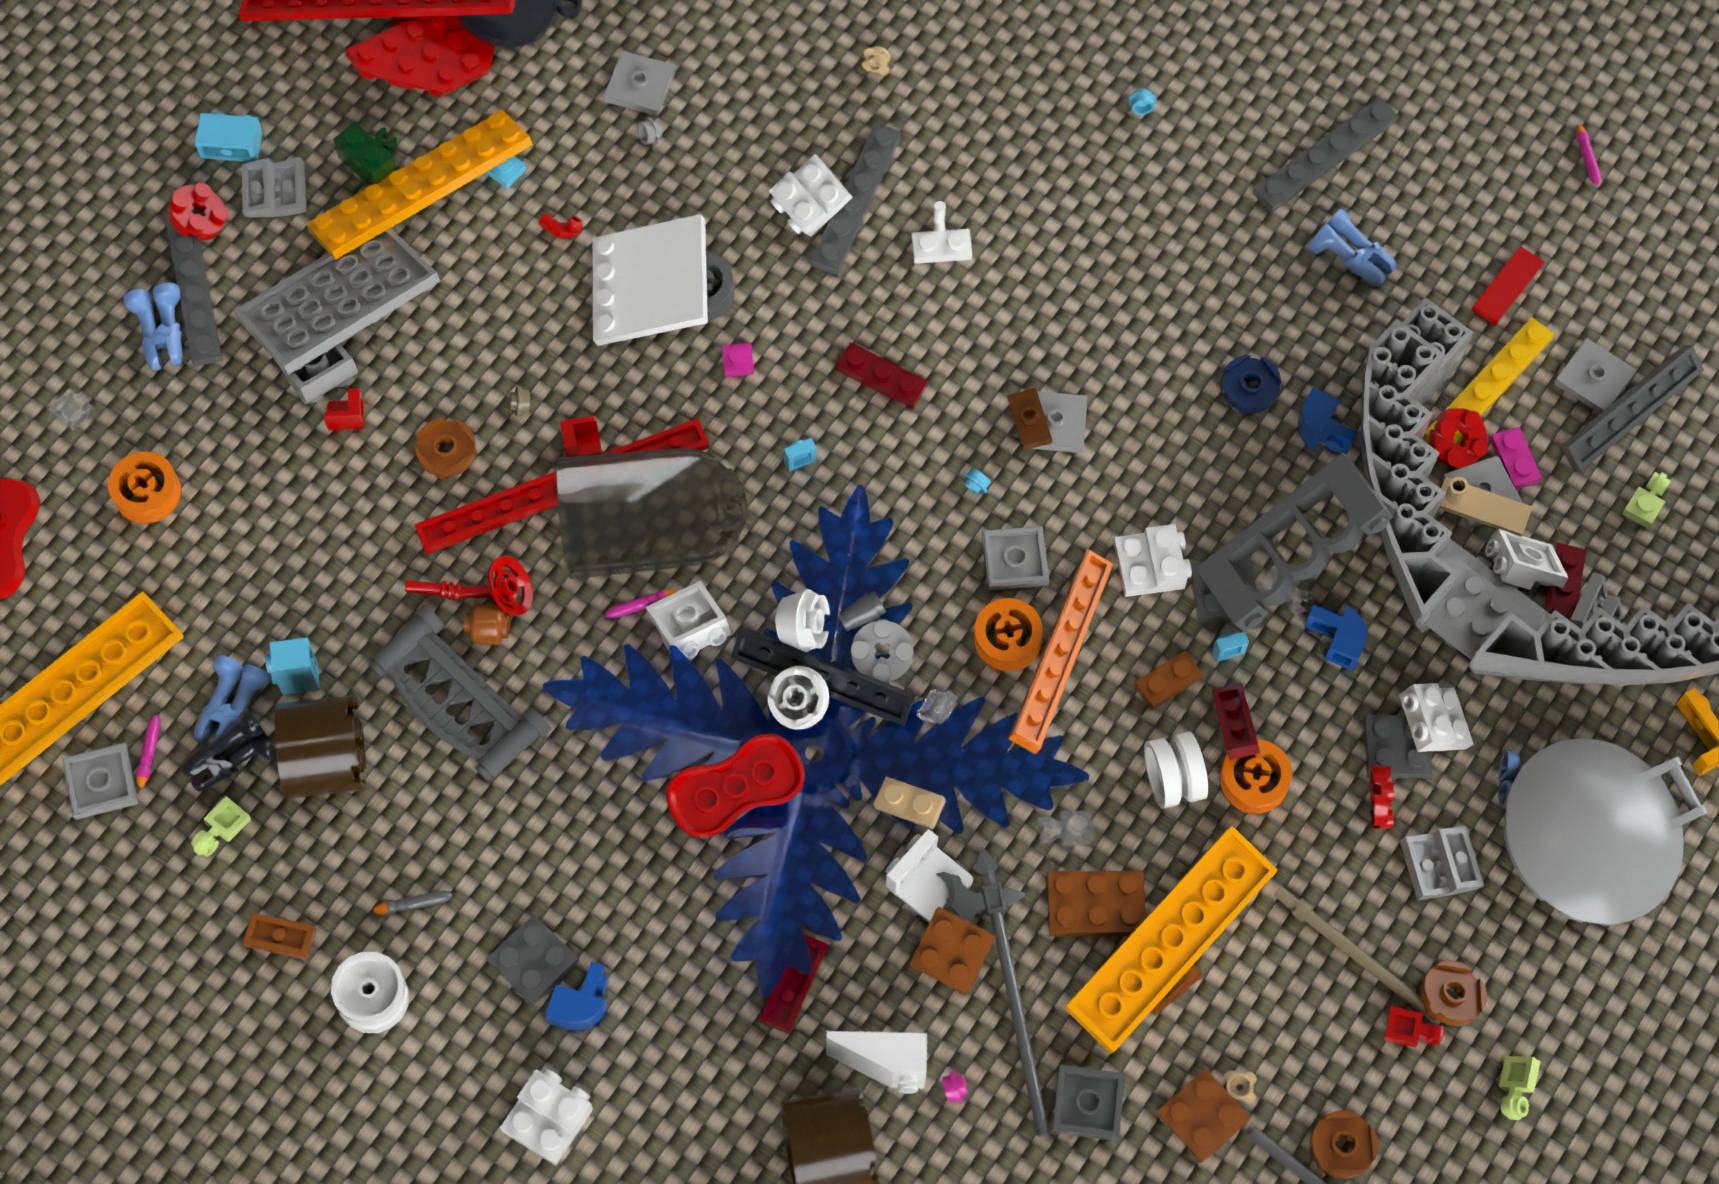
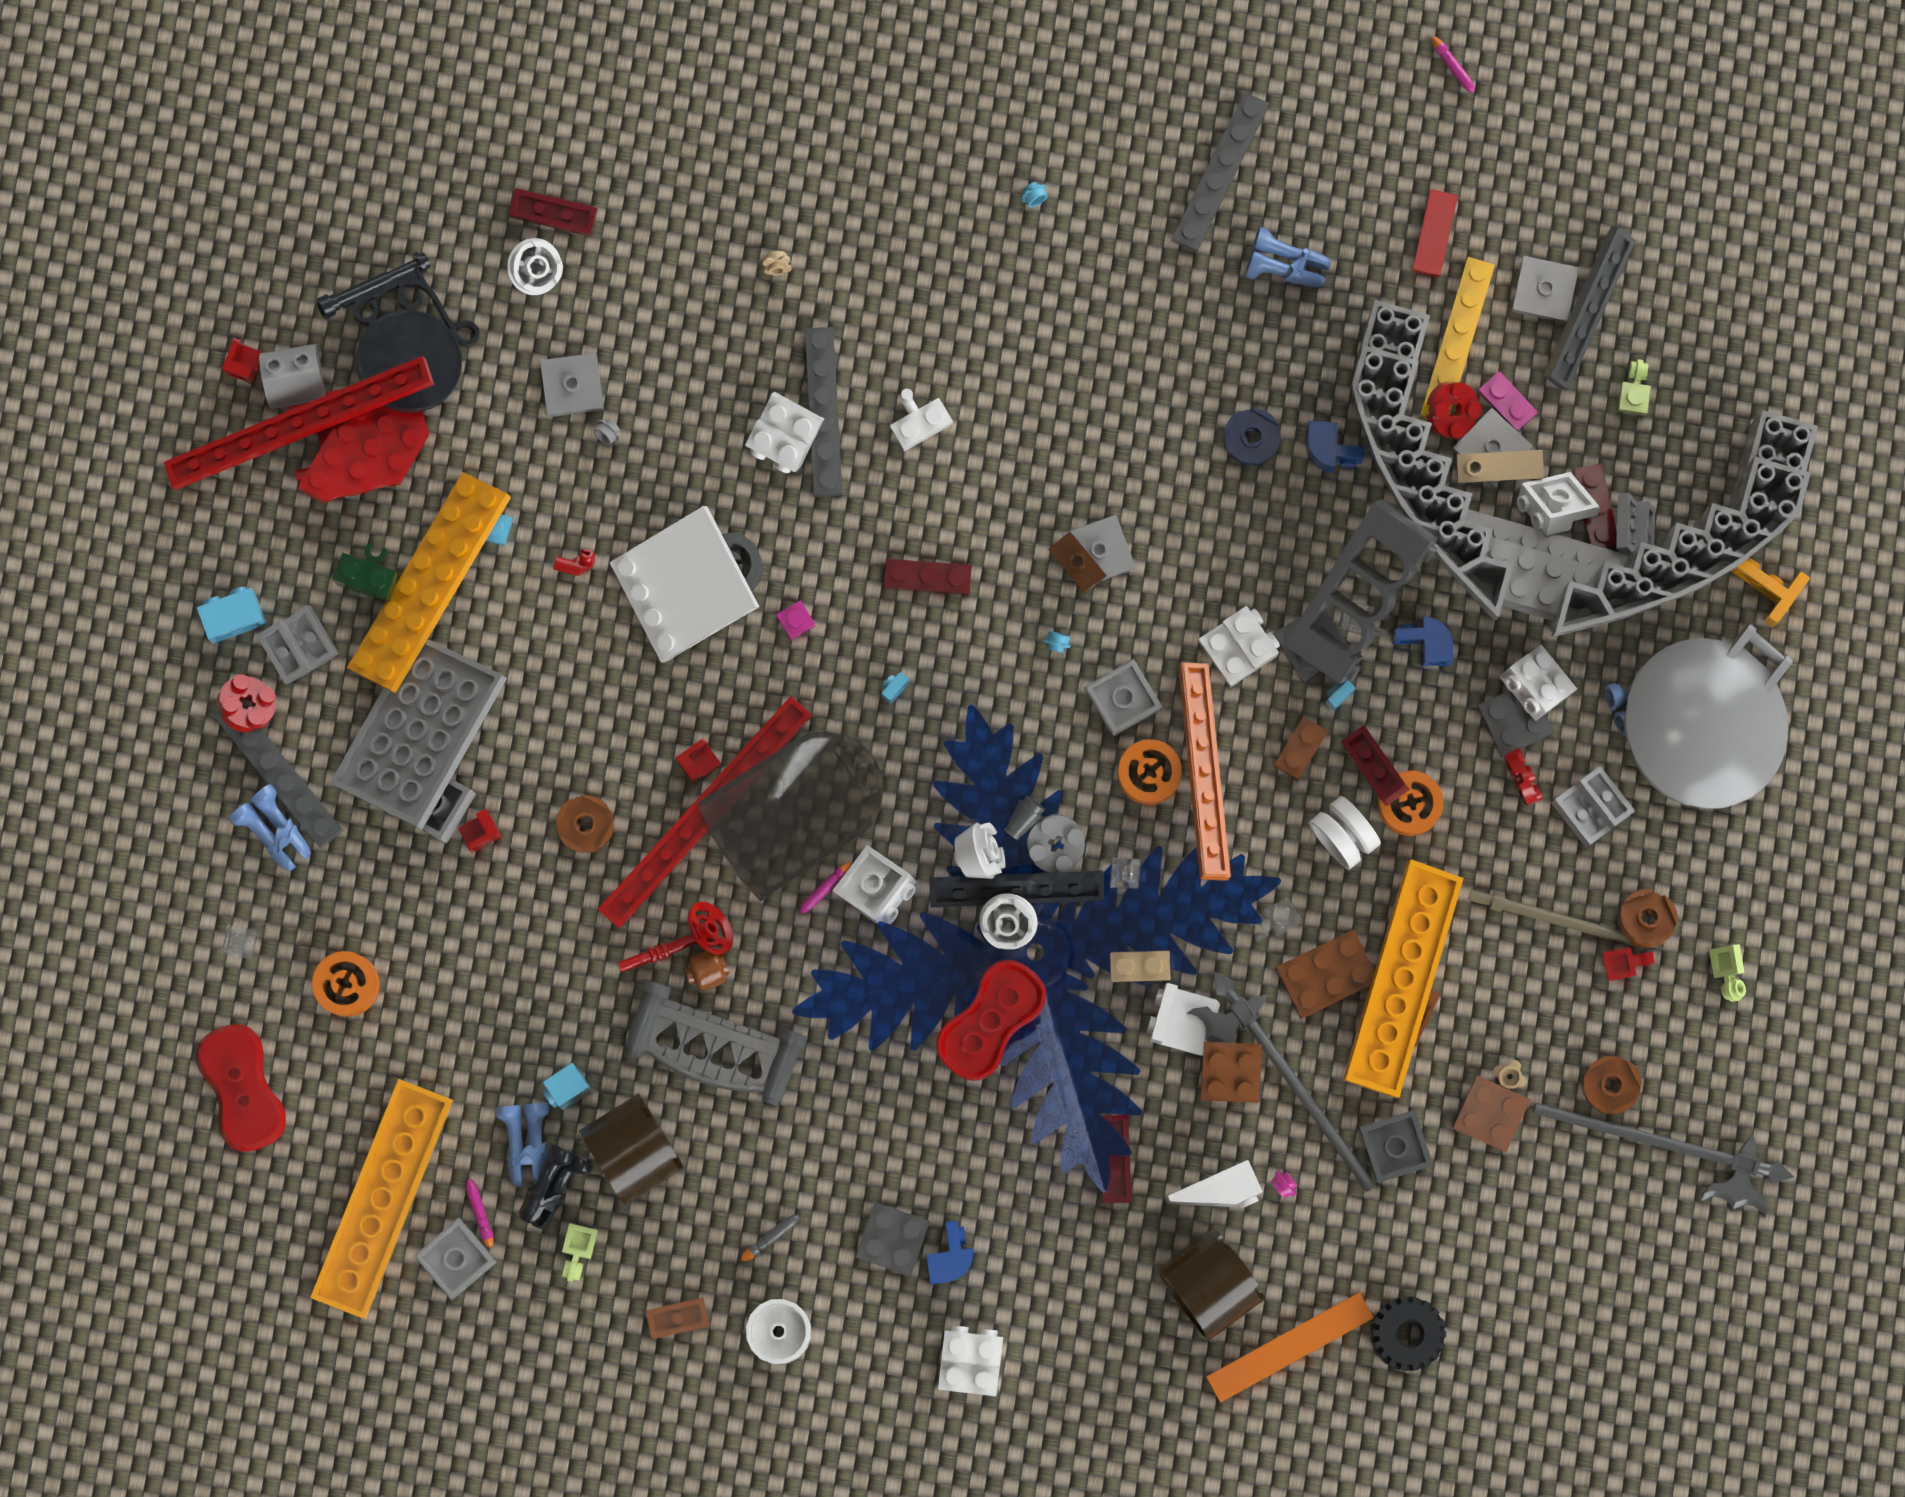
camera: 25 degrees left, 15 degrees up
dark tan plate [509,386,530,416] -> none

